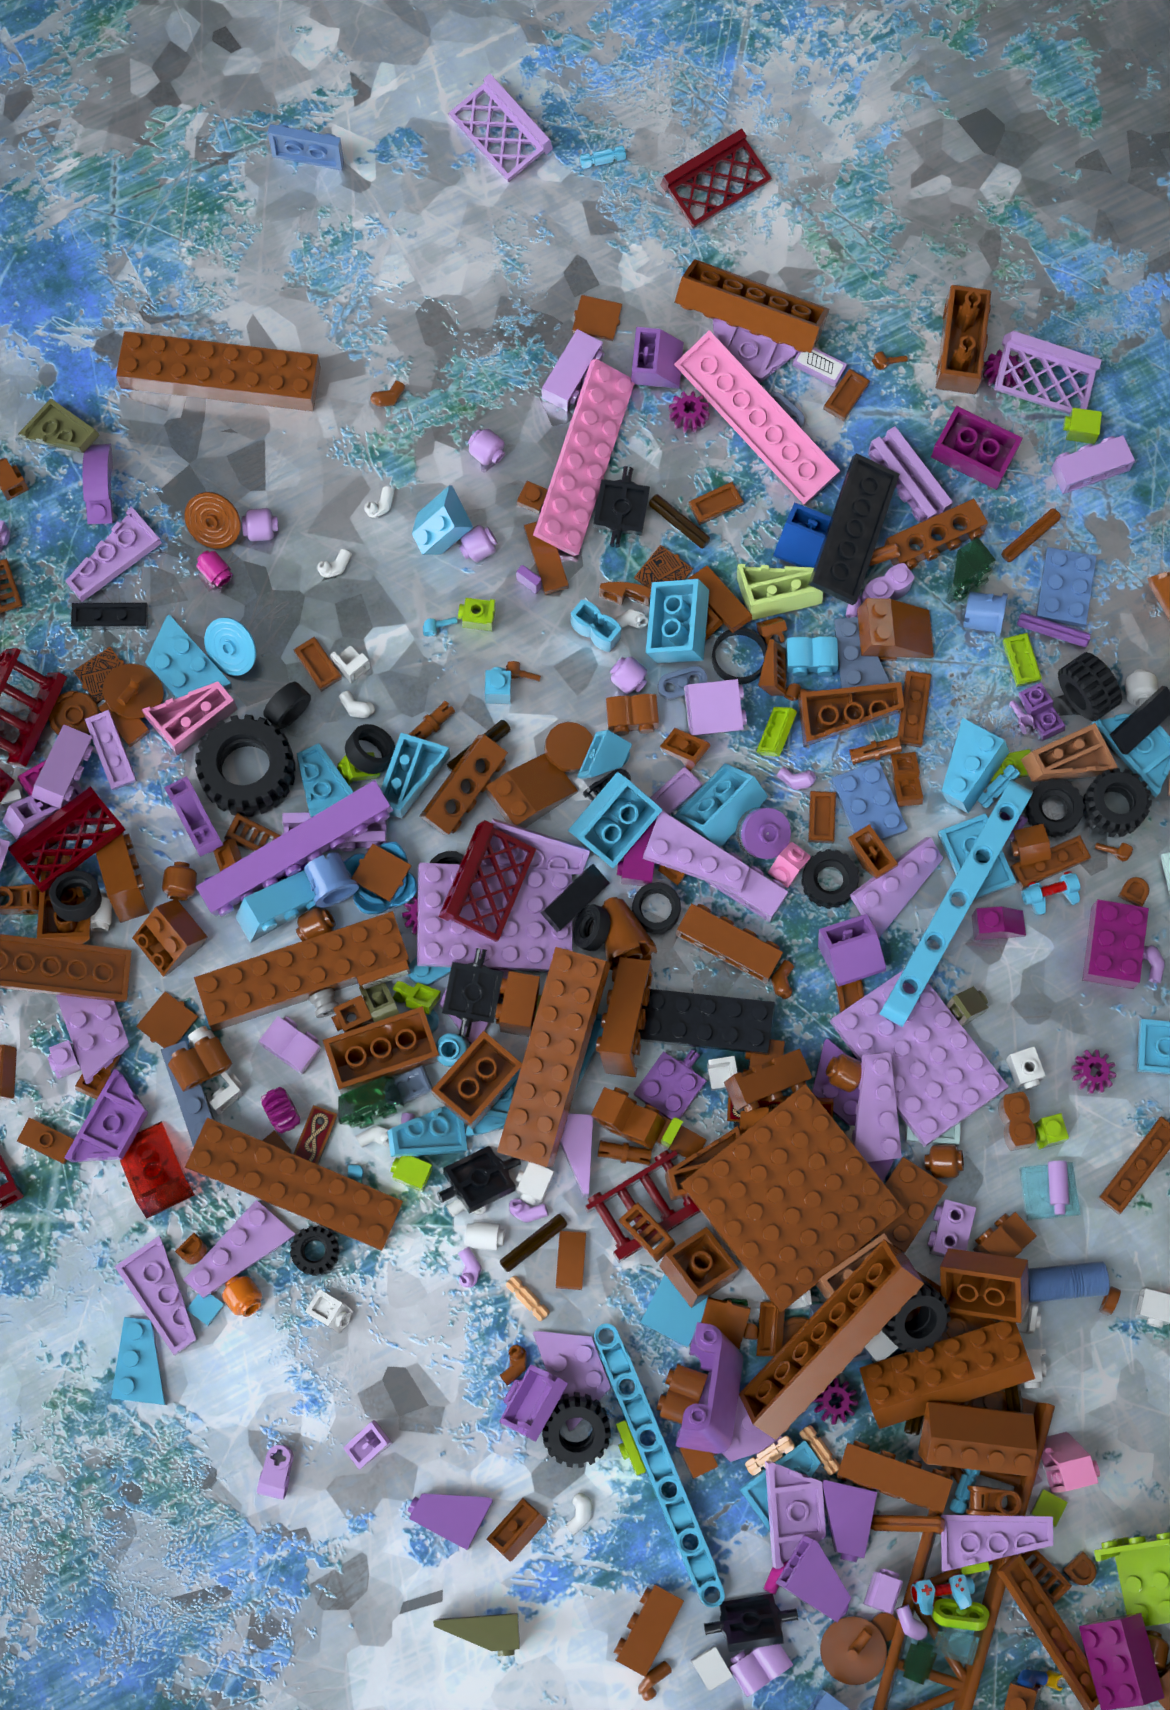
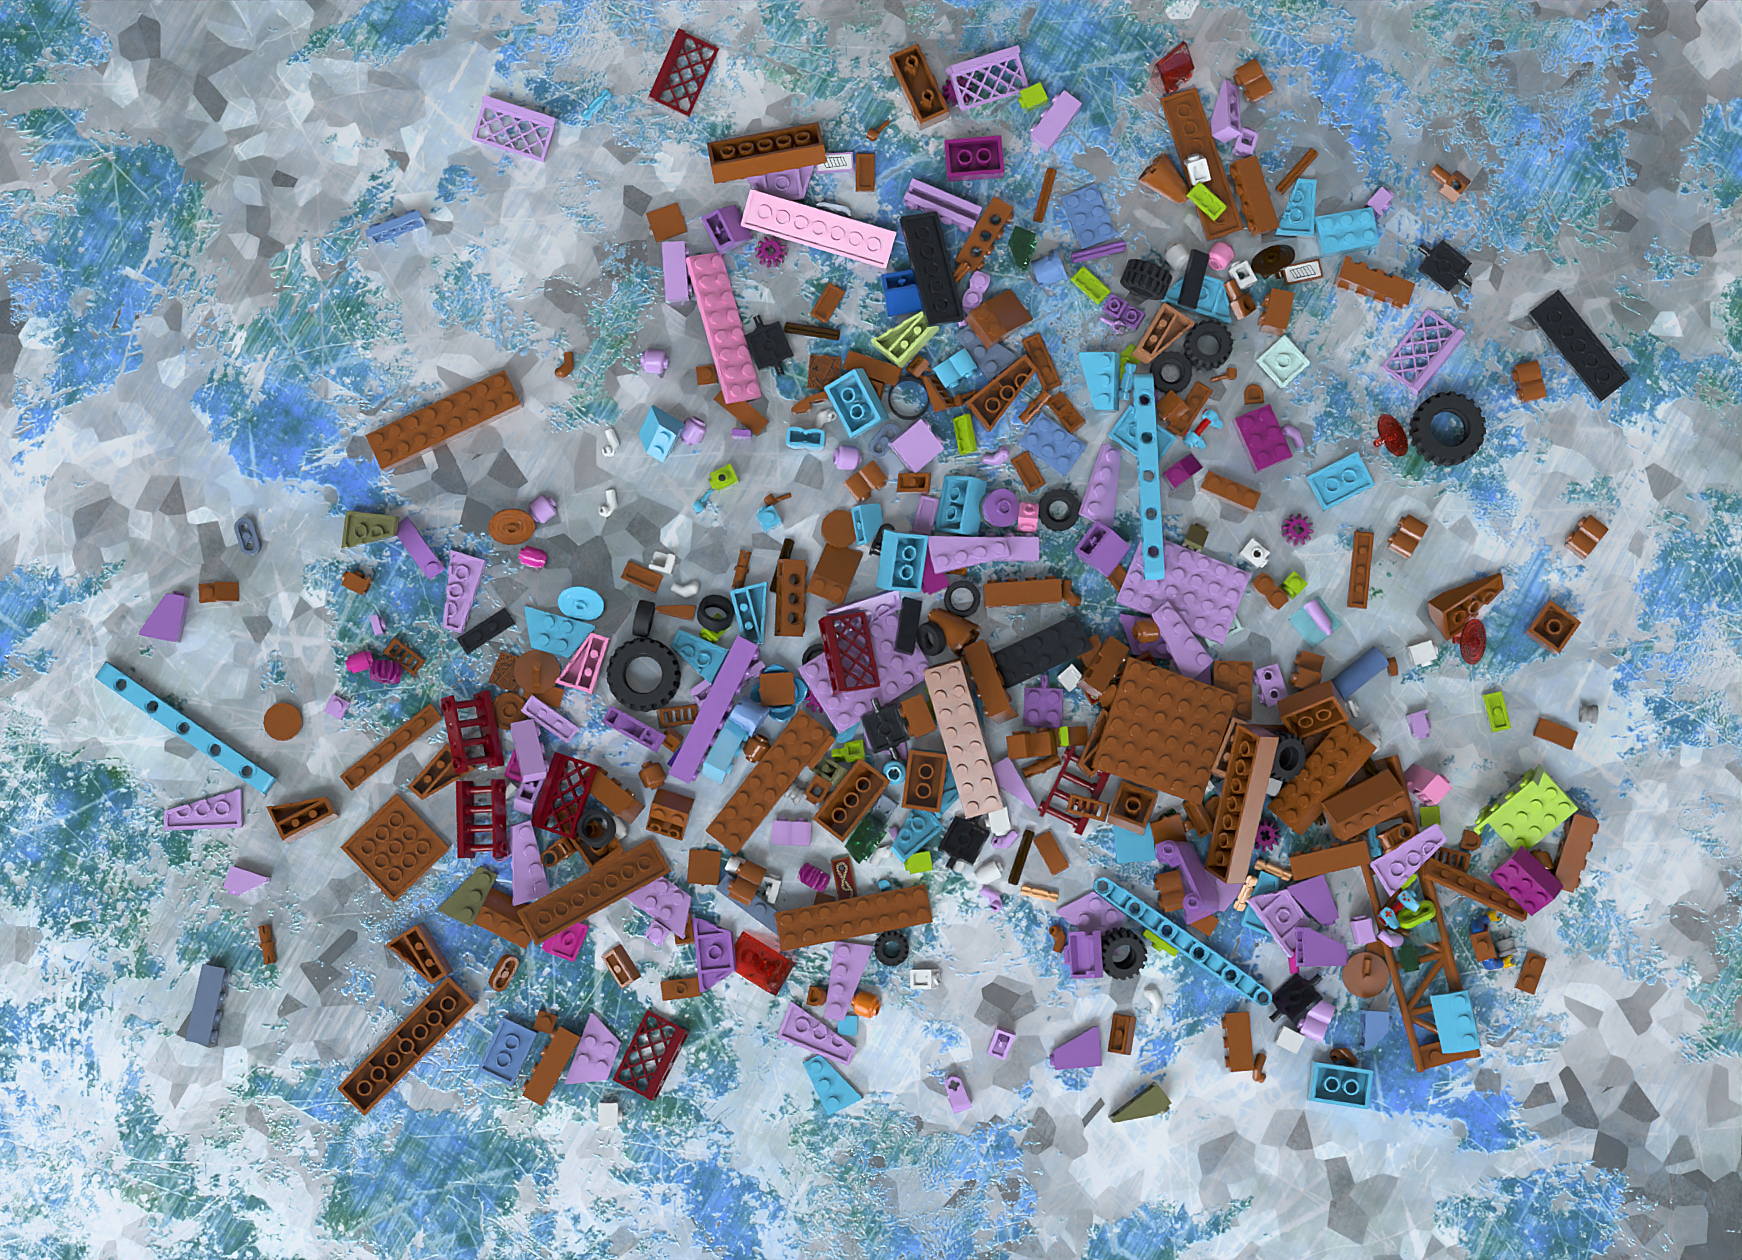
camera: 30 degrees left, 10 degrees up
dark orange slope [848,824,898,879] -> none
dark orange axle [870,1515,945,1533] -> none
dark orange head [925,1144,964,1179] -> none
none -> dark orange slope [655,605,697,621]
none -> dark orange brick [1199,471,1261,513]
none -> lavender brick [1405,709,1431,740]

